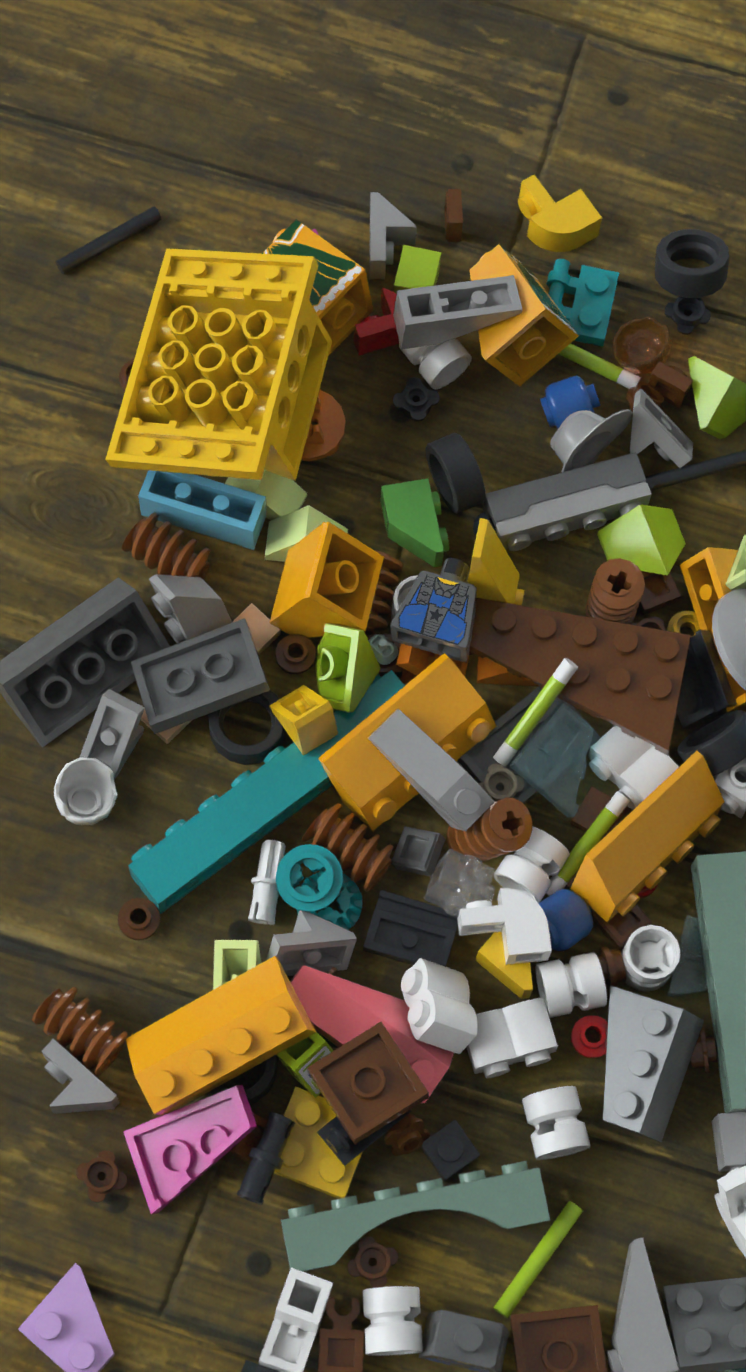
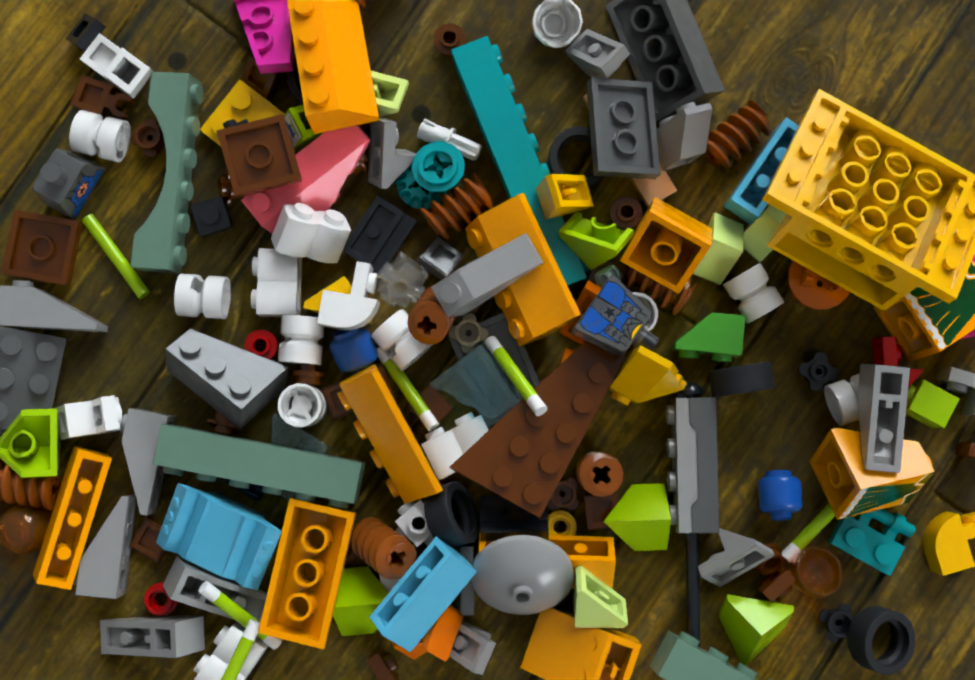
camera: 110 degrees right, 15 degrees up
black pin [236,1112,295,1205] -> none
light grey piece [550,409,633,473] -> none
none -> white wheel [723,263,784,324]

